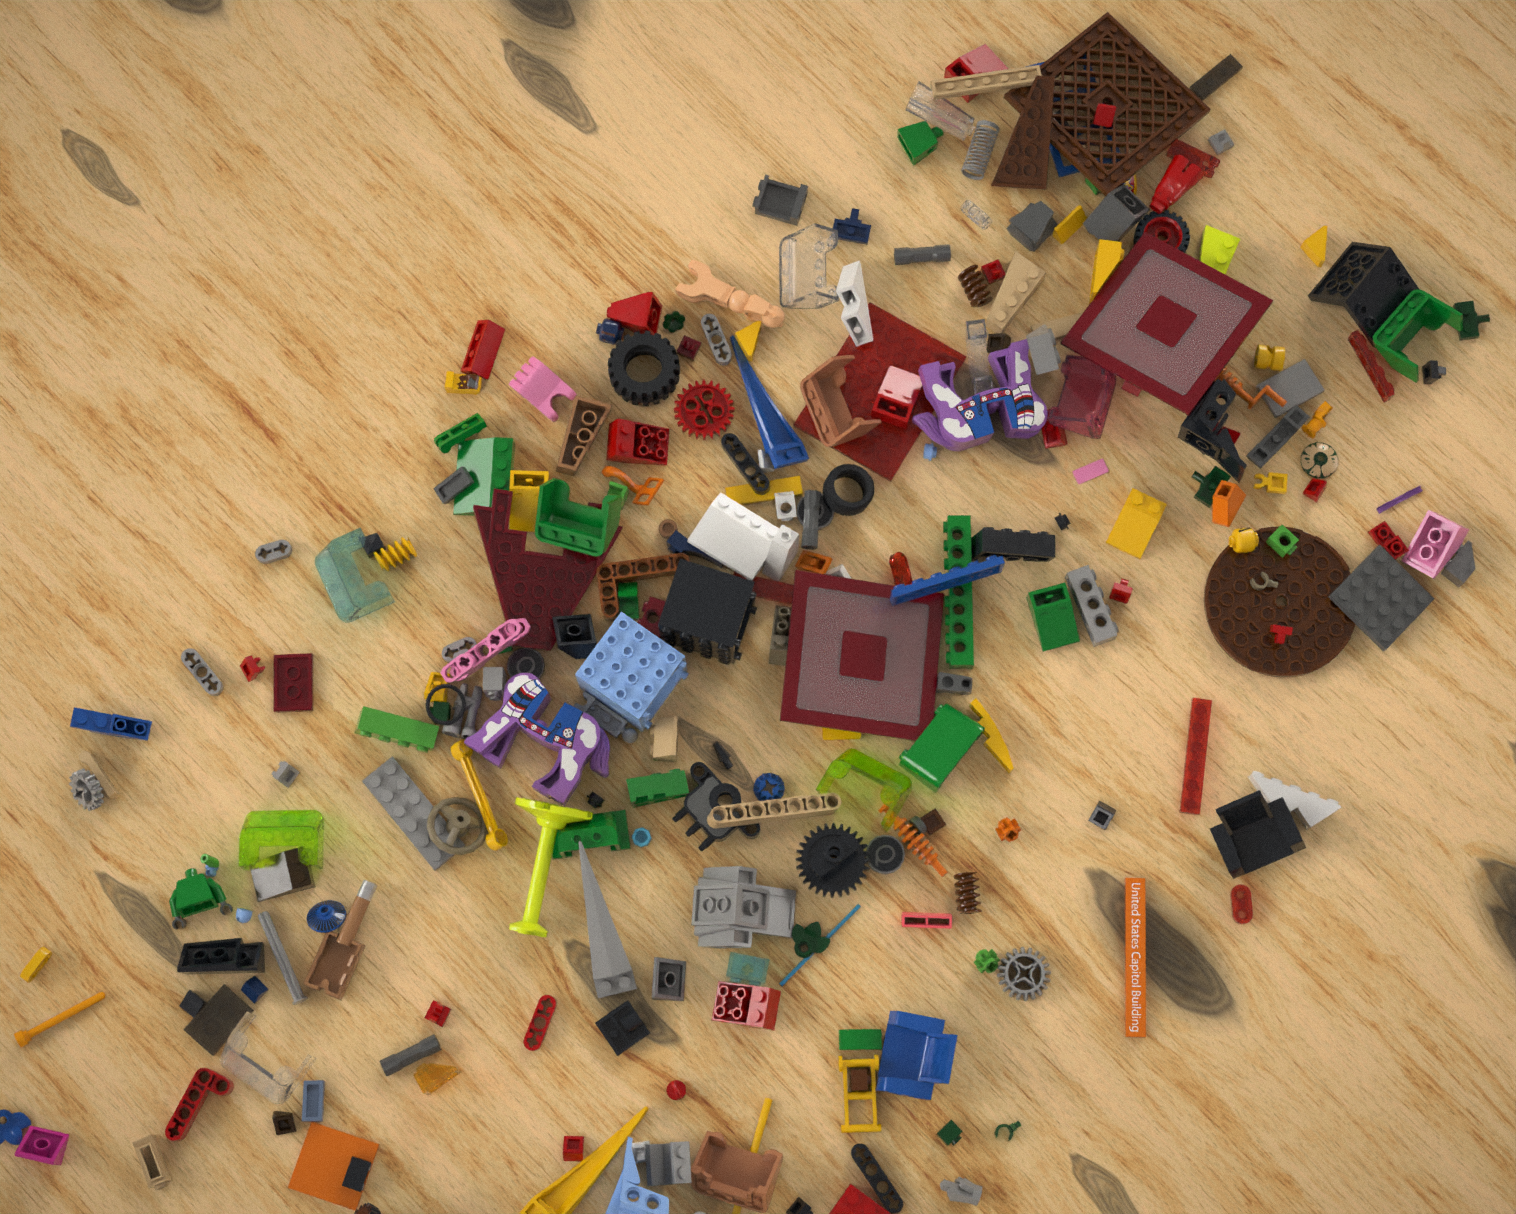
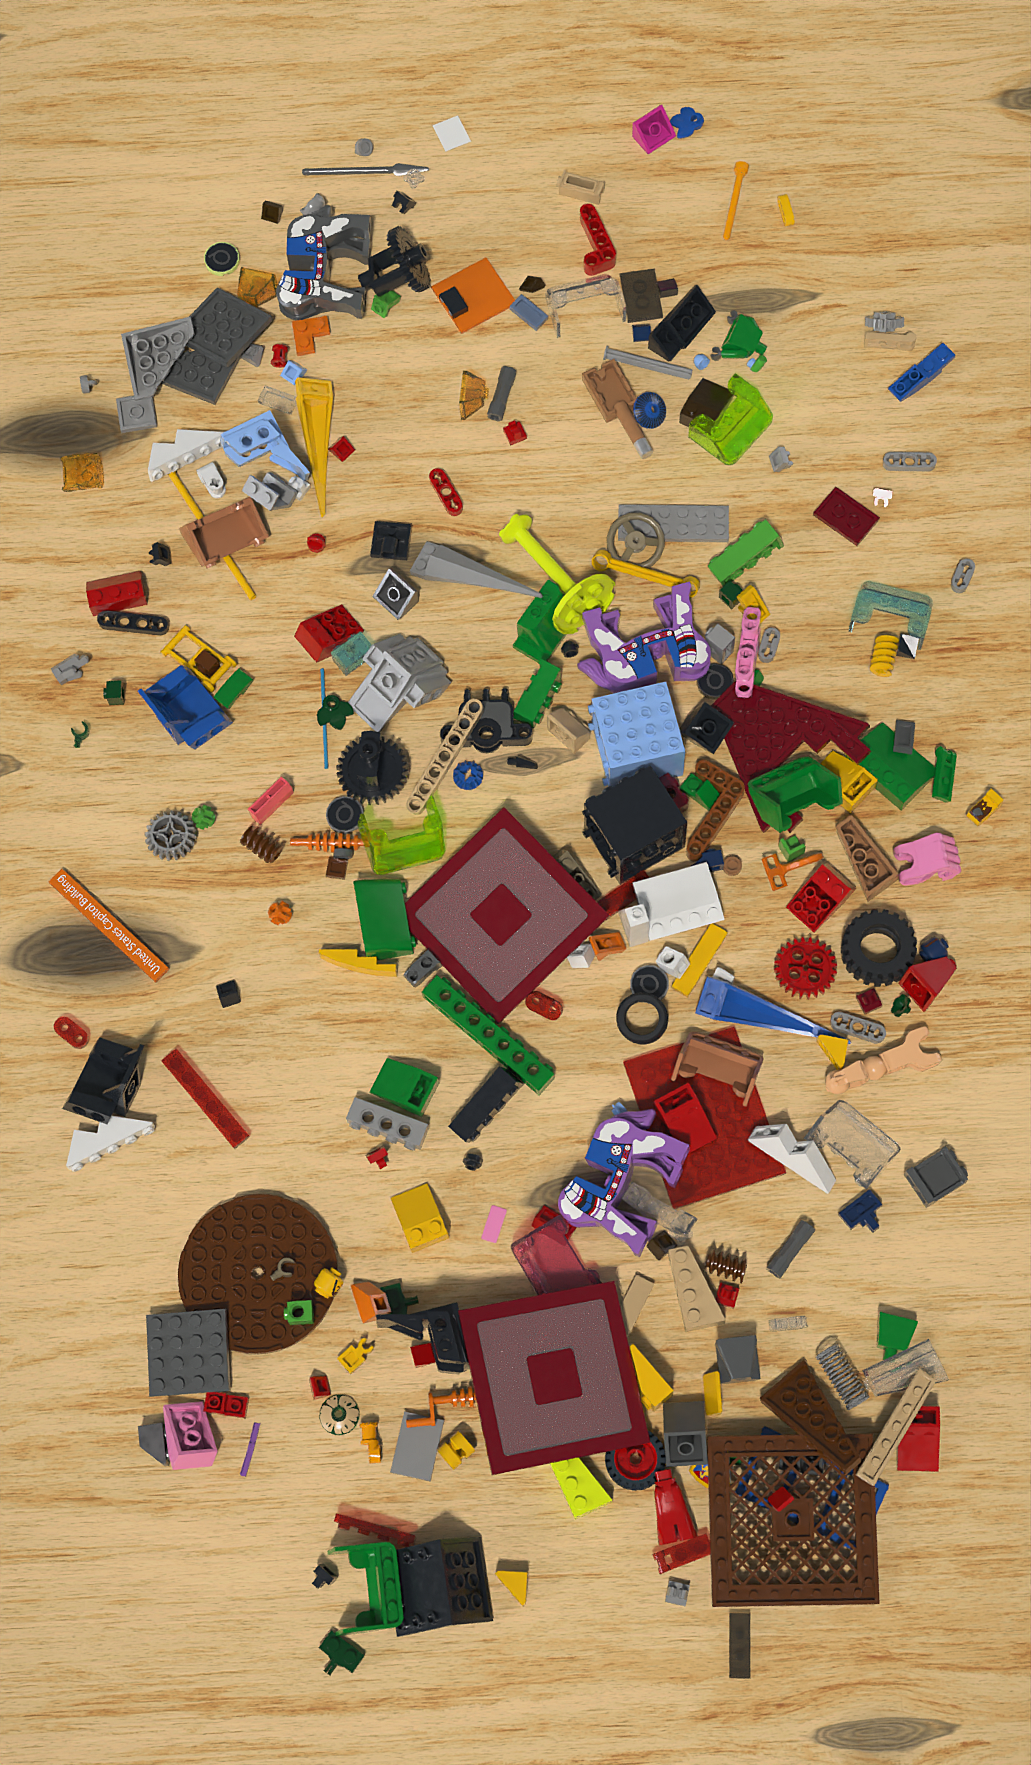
camera: 135 degrees right, 5 degrees down
black tyre [426,684,466,725] -> none
light grey piece [442,683,482,739] -> none
red panel [460,319,505,380] -> none
medium azure tile [632,827,651,847] -> none
black beam [721,433,770,495] -> none
dark grey axle [801,490,821,550] -> none
blue plate [890,555,1005,606] -> none
light grey slope [1026,324,1061,375] -> none
dark grey slope [1246,405,1310,469] -> none
red tile [1269,624,1293,644] -> none

